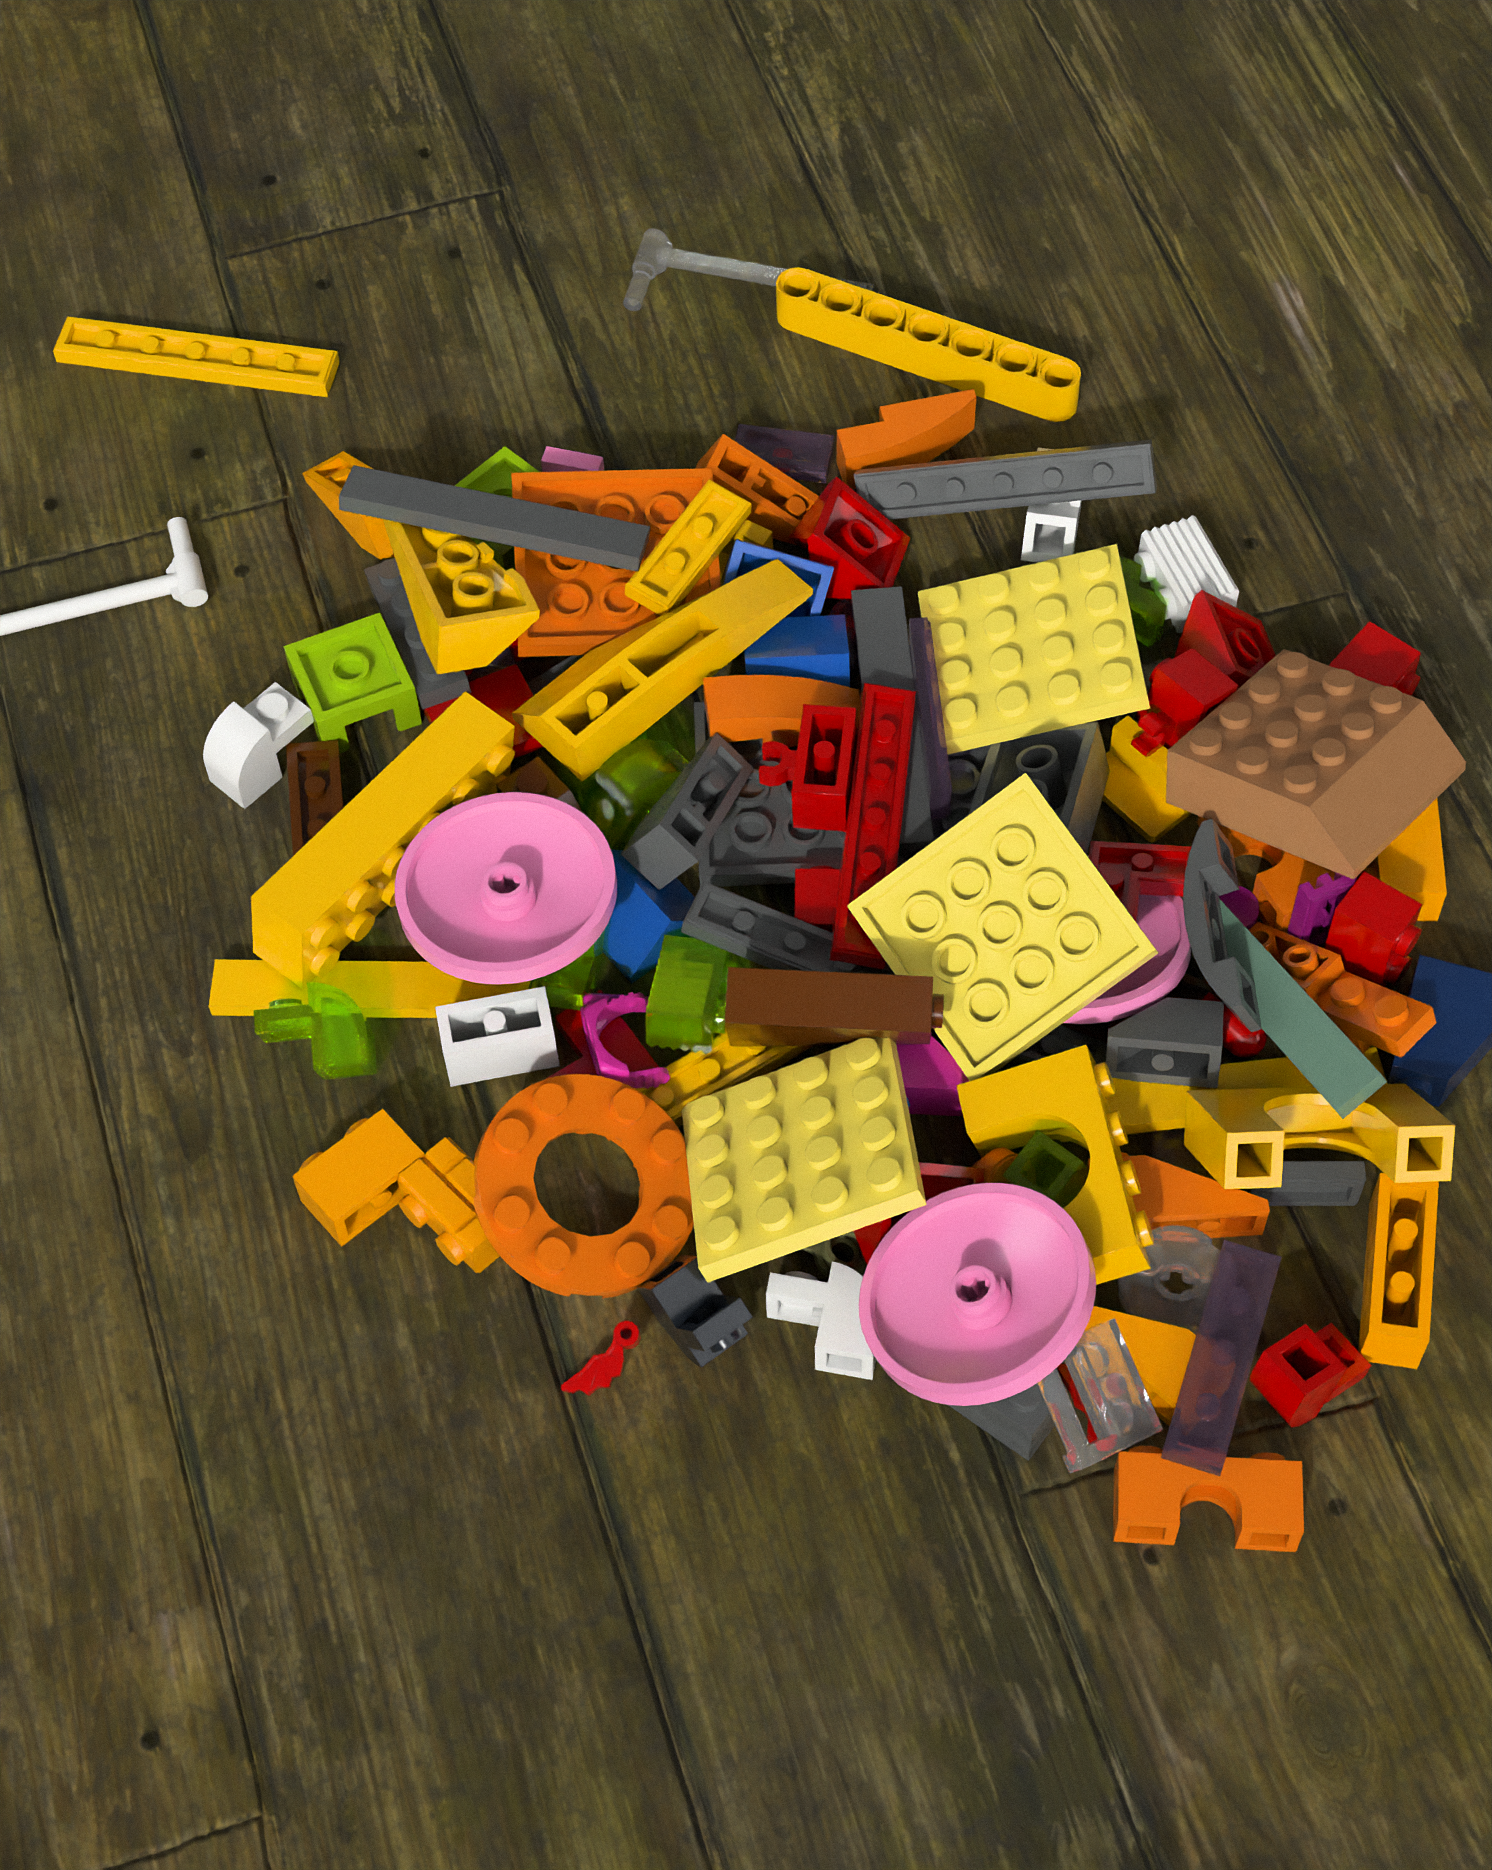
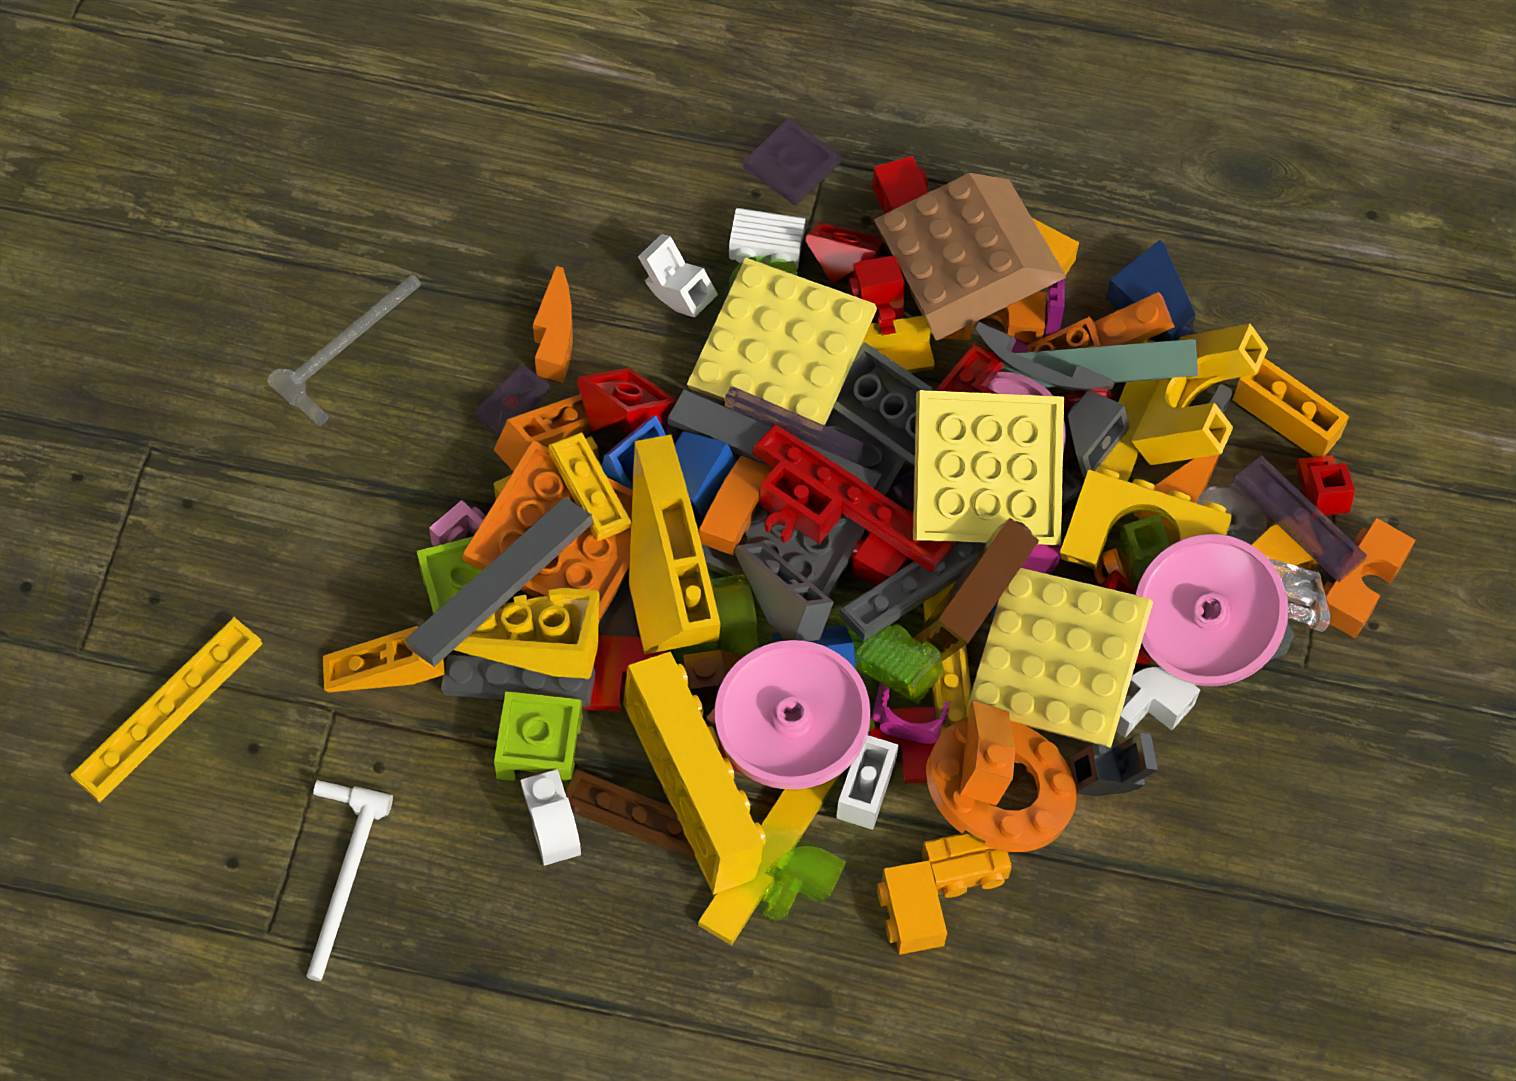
camera: 65 degrees left, 5 degrees up
red piece [561,1321,641,1396] -> none
yellow beam [776,267,1081,422] -> none
dark grey tile [854,439,1157,519] -> none
red brick [1324,871,1422,987] -> none
none -> clear purple tile [743,118,841,206]
none -> orange slope [960,700,1016,805]

